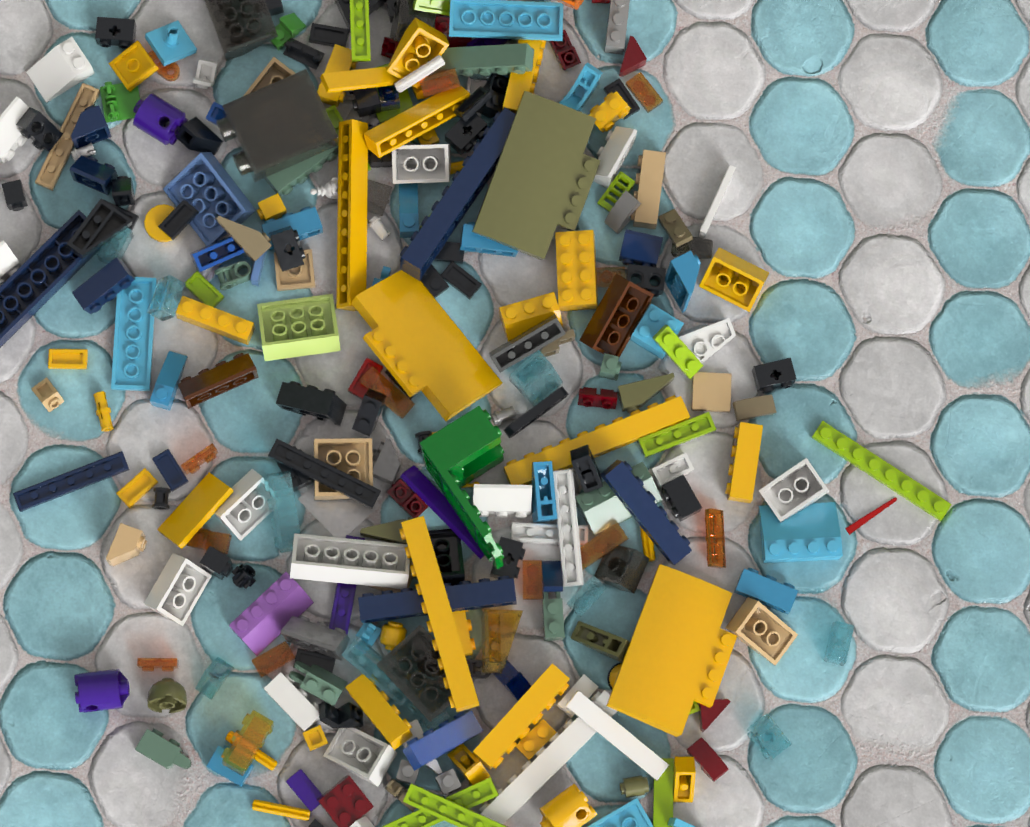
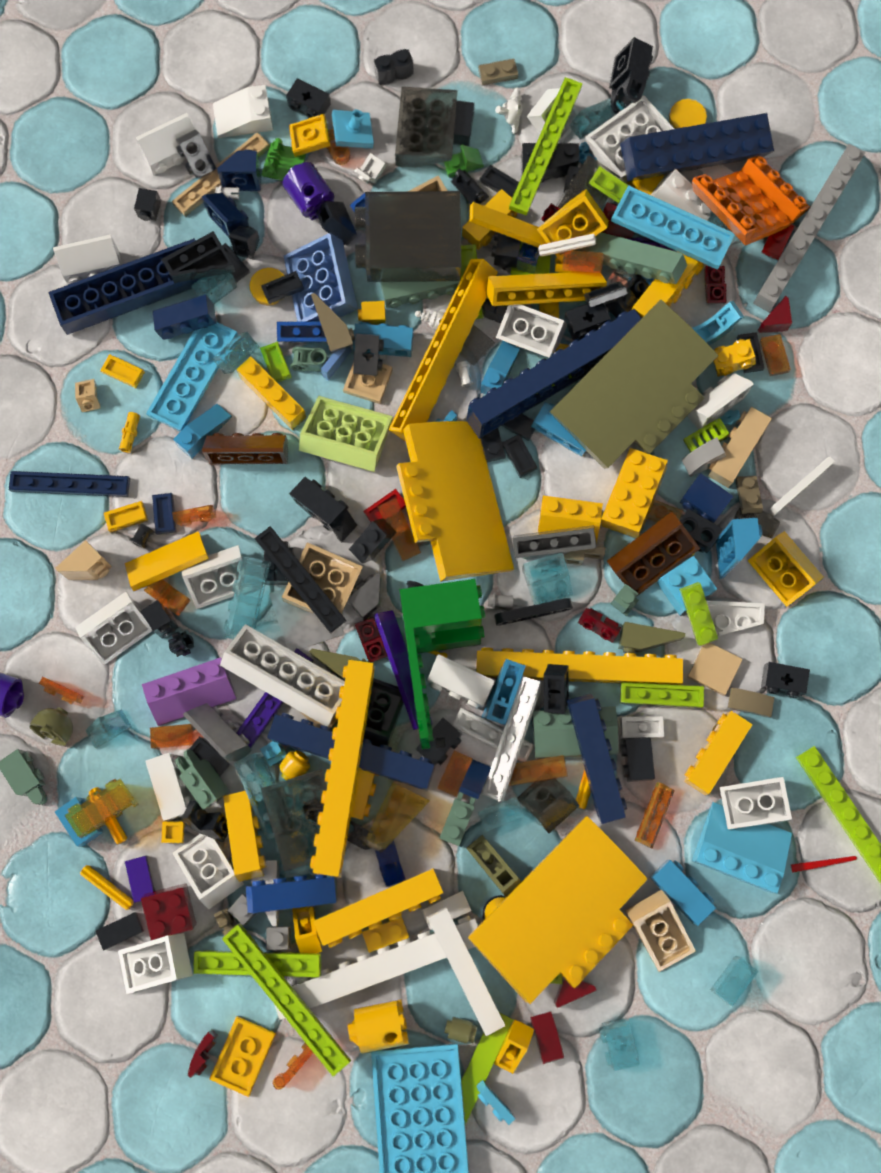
camera: 35 degrees right, 0 degrees up
none -> medium azure plant [720,410,741,425]

